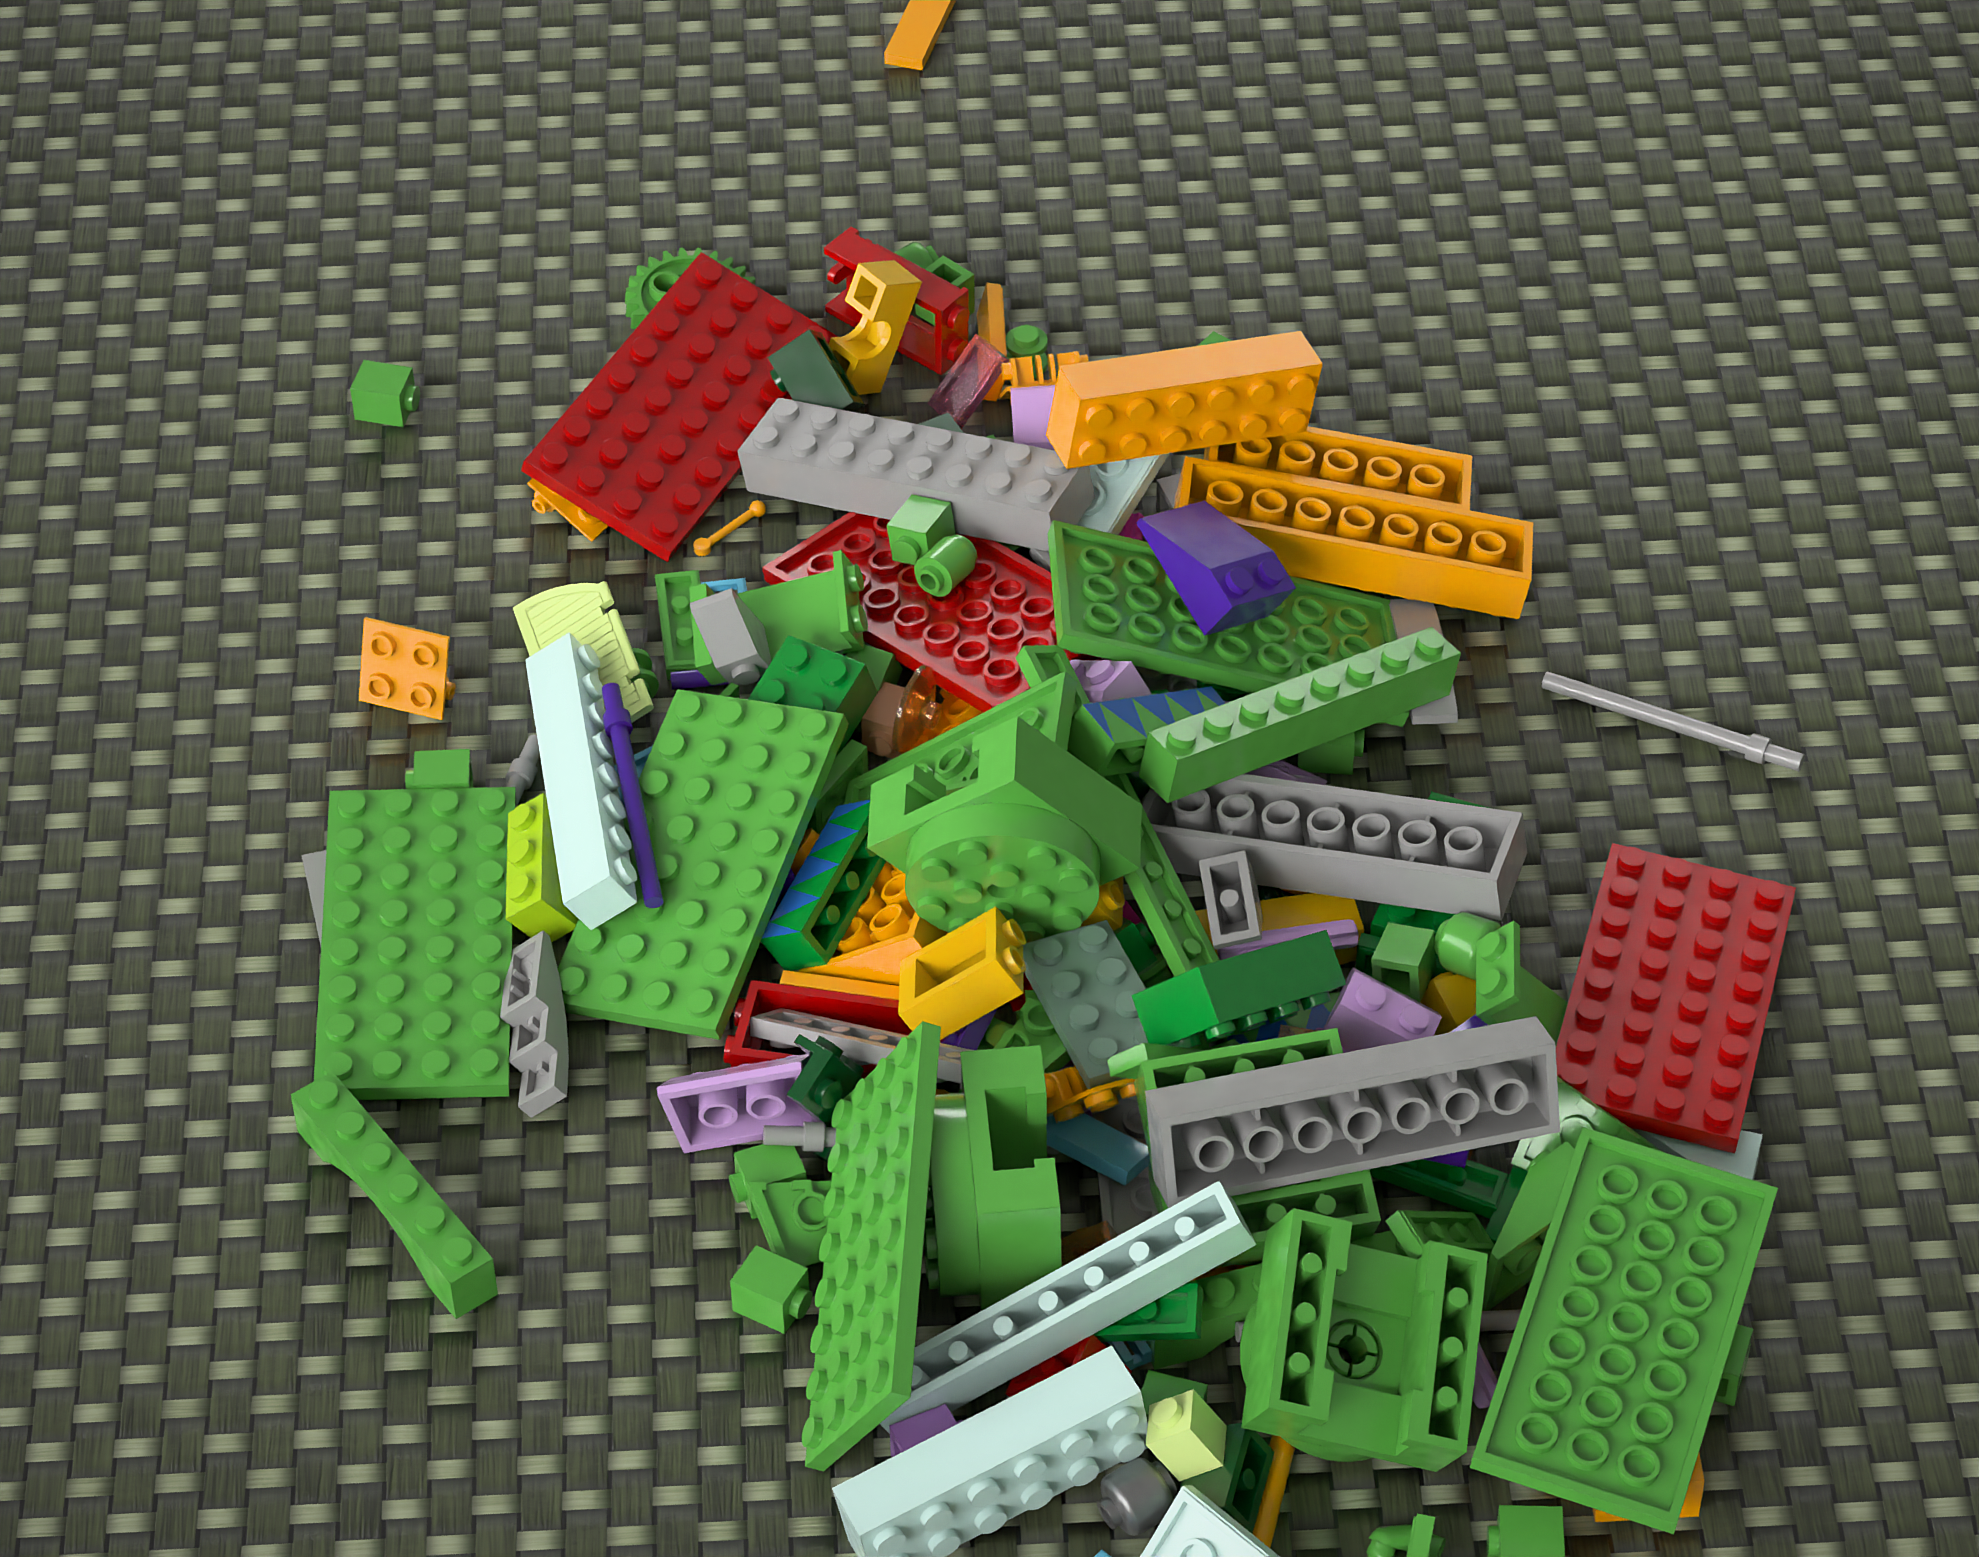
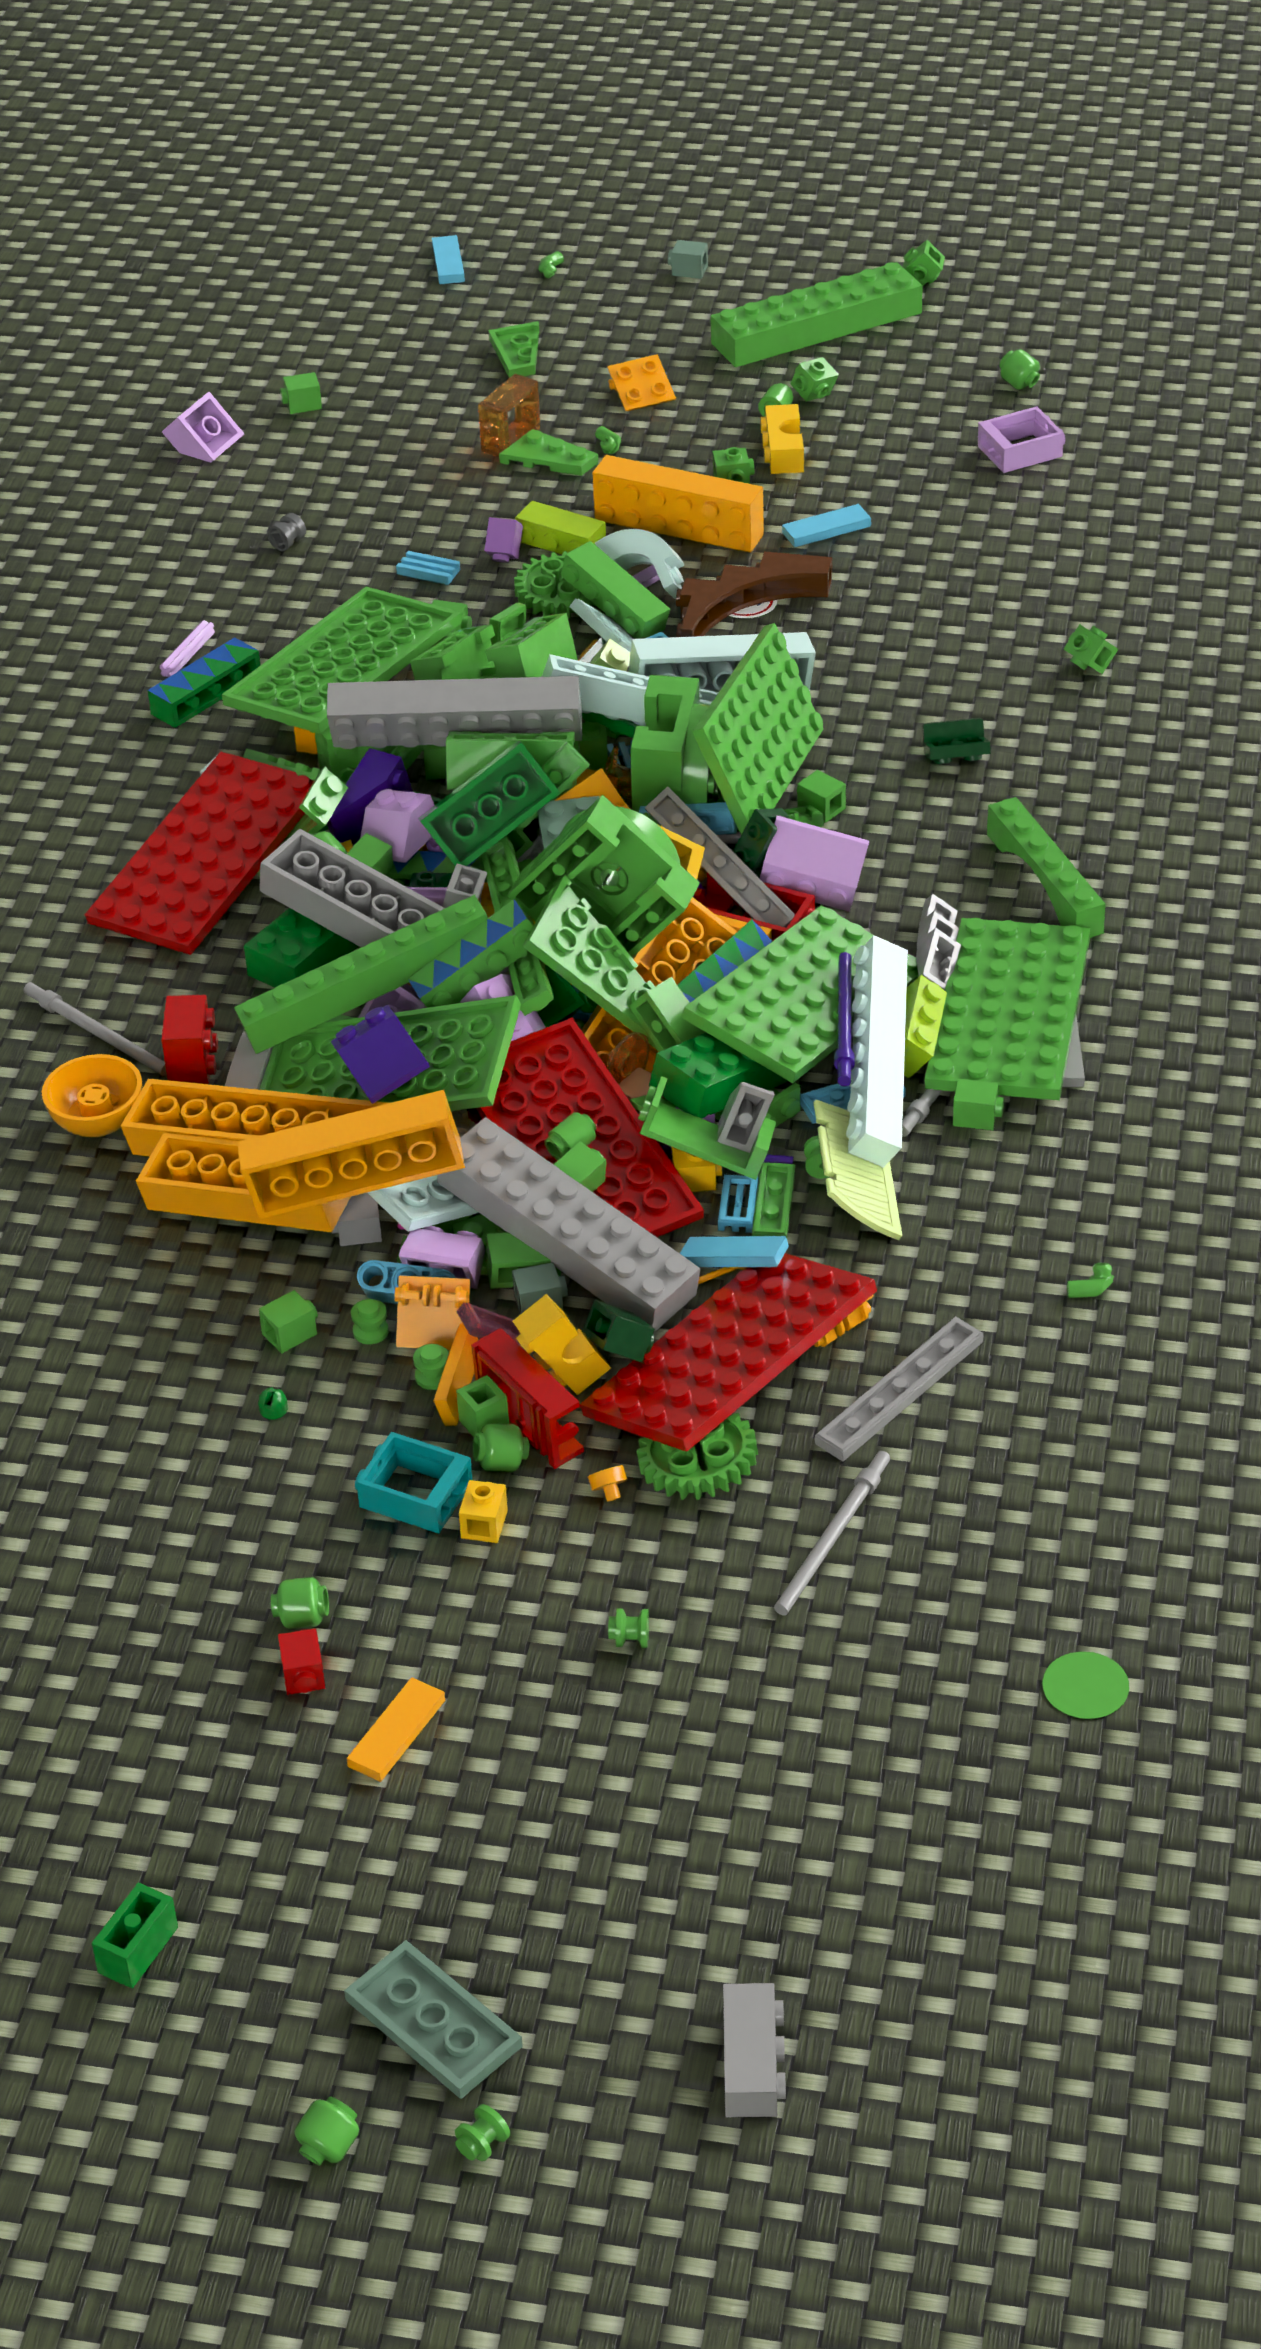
camera: 165 degrees left, 5 degrees down
bright green brick [350,360,420,427] -> none
light orange hinge [359,617,456,720] -> none
none -> light orange piece [42,1054,142,1137]
none -> green brick [147,637,261,728]
none -> lavender axle [160,620,215,678]
none -> red brick [161,995,218,1084]
none -> green hinge [258,1387,288,1419]
none -> bright green head [271,1577,329,1629]
none -> red brick [278,1628,326,1695]
none -> teal window [355,1432,473,1534]
none -> yellow brick [459,1480,508,1543]
none -> light orange tile [588,1465,628,1502]
none -> bright green wheel [608,1608,649,1648]
none -> bright green brick [629,977,706,1051]
none -> medium azure tile [680,1236,789,1267]
none -> light grey bar [774,1451,891,1615]
none -> light grey tile [815,1316,984,1462]
none -> dark green bracket [922,718,991,764]
none -> bright green sticker [1042,1652,1129,1719]
none -> bright green arm [1067,1263,1114,1298]

